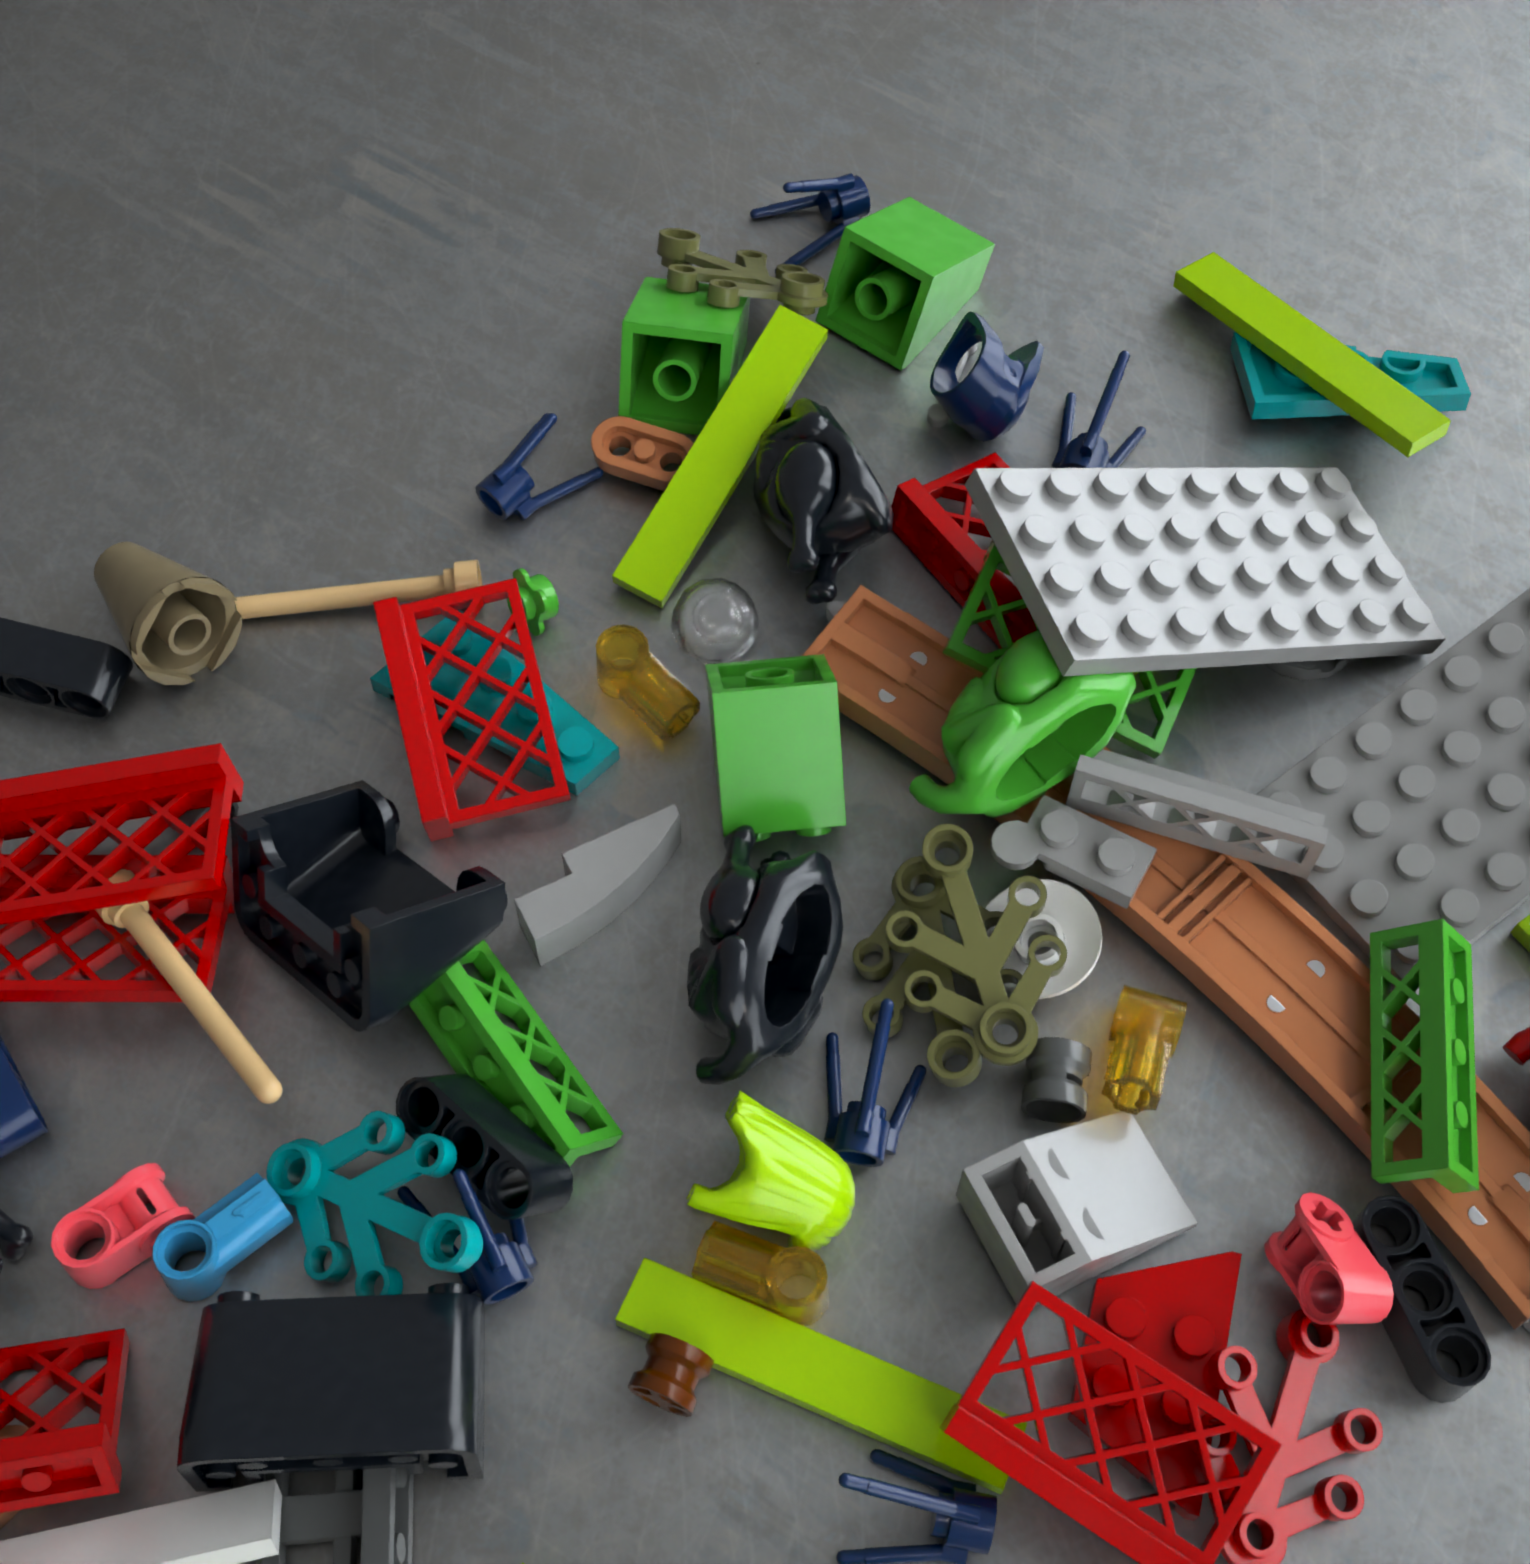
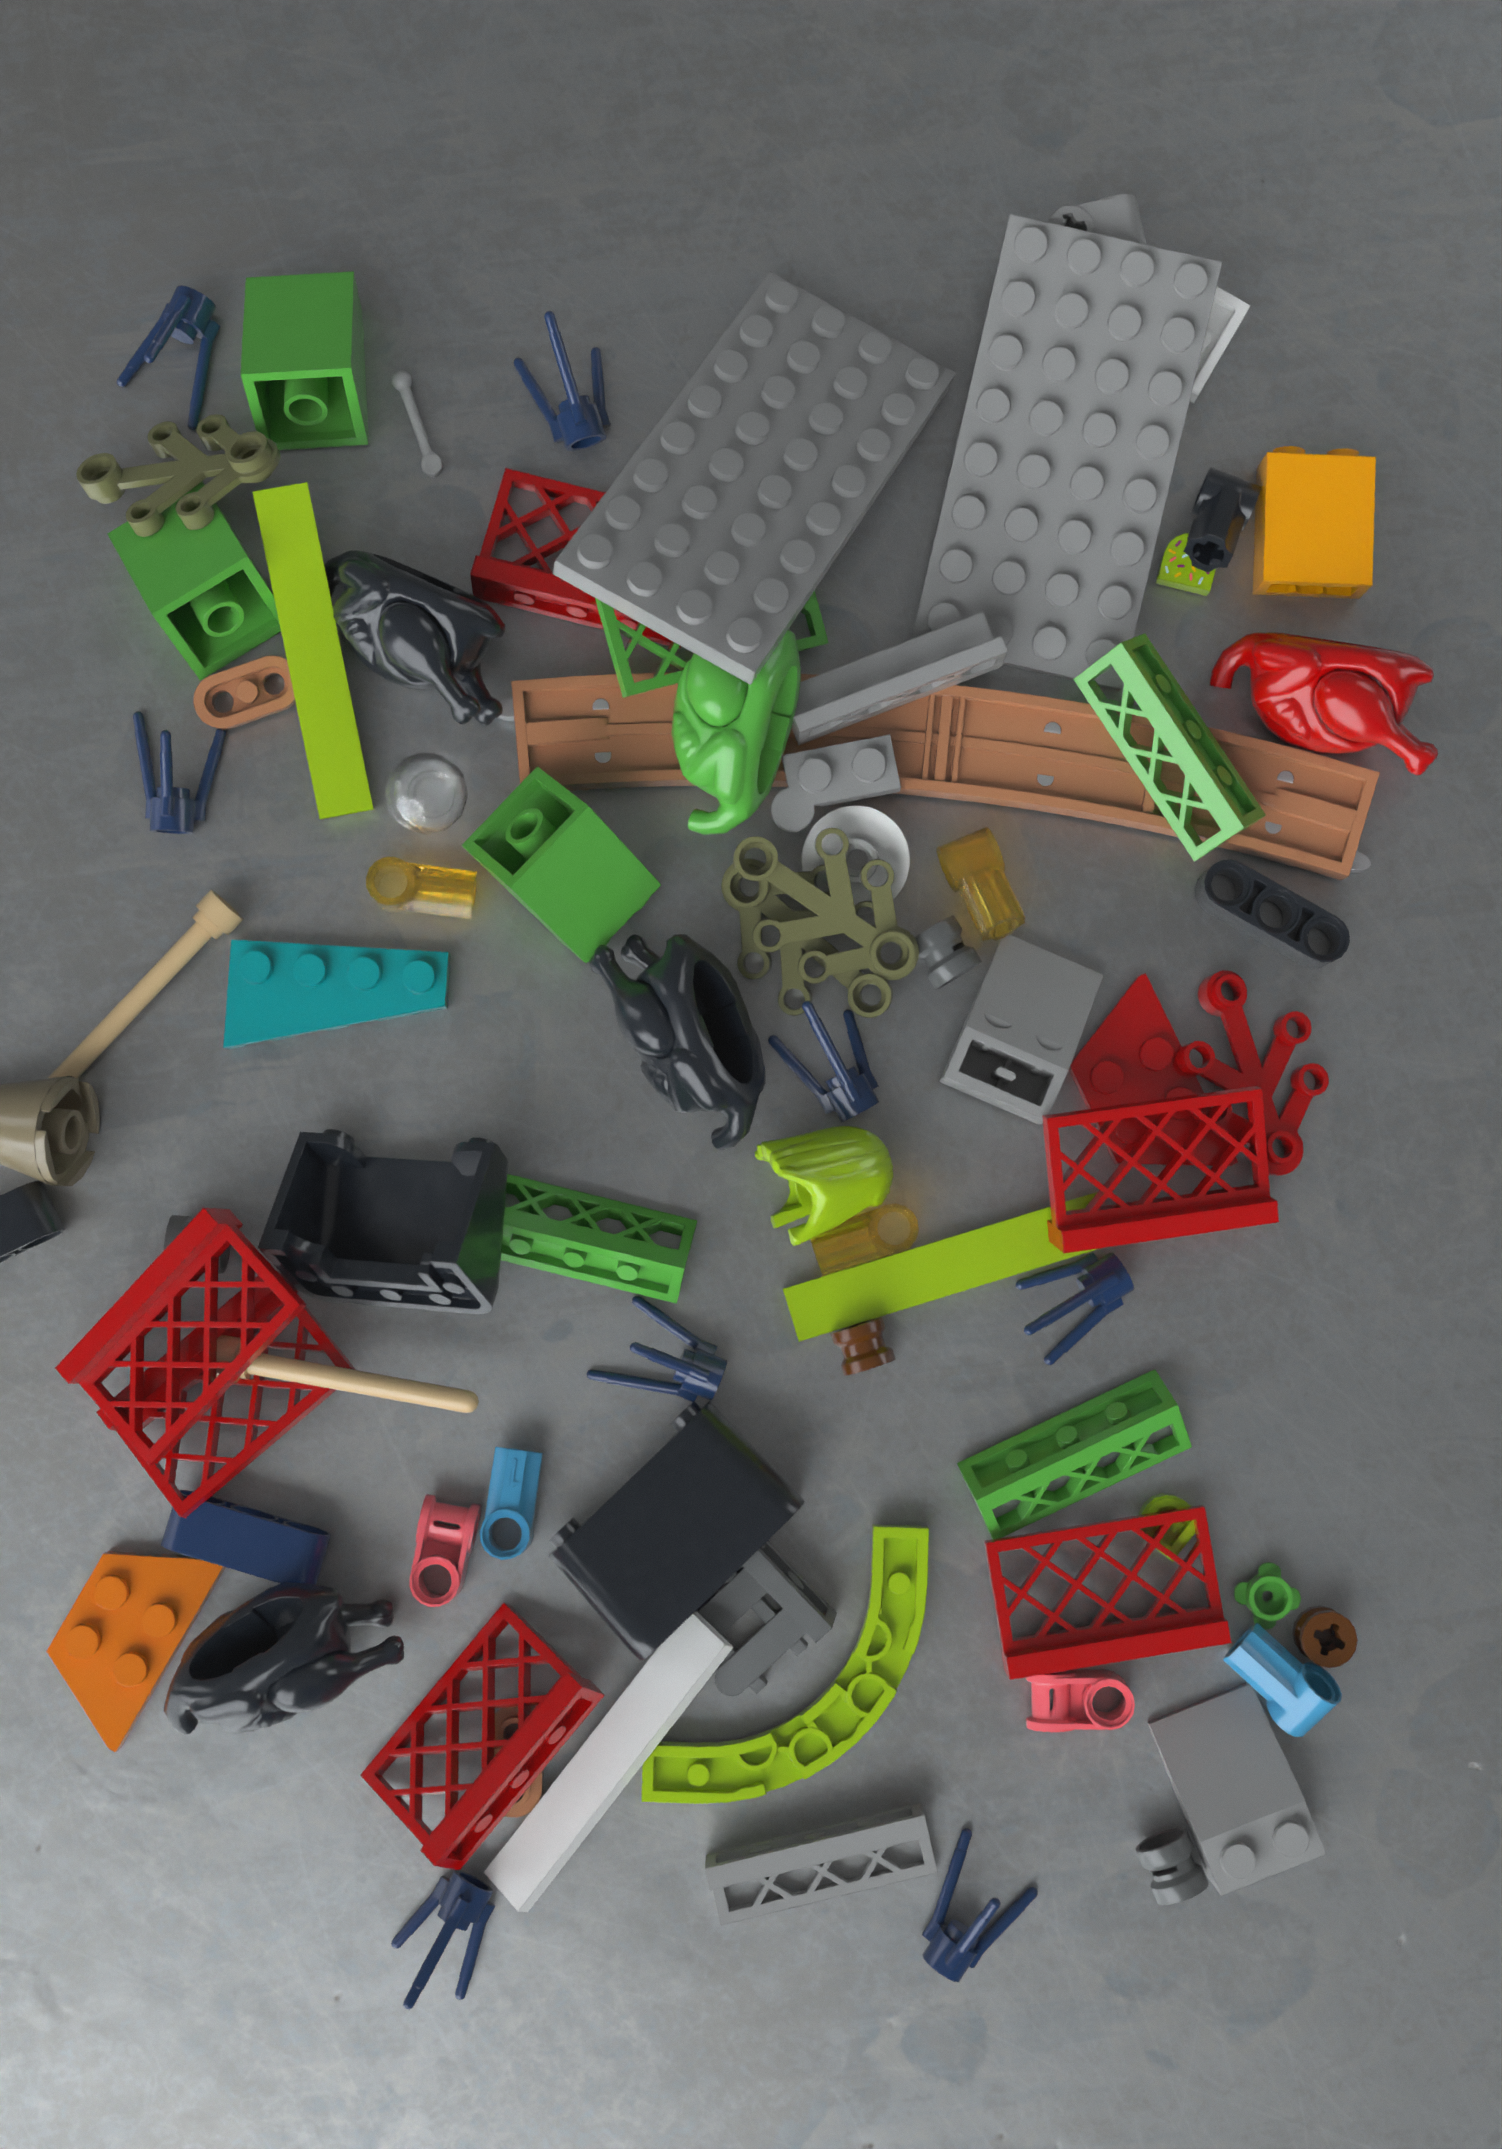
camera: 40 degrees left, 25 degrees up
teal plant [266,1111,483,1296] -> none
red fence [373,578,571,842] -> none
black beam [396,1074,573,1220] -> none
bright green plate [507,568,559,636] -> none
light grey slope [514,804,681,967] -> none
dark blue helmet [930,311,1044,442] -> none
lime tile [1173,252,1451,457] -> none
teal wing [1230,332,1471,420] -> none
coral piece [1264,1192,1394,1325] -> none

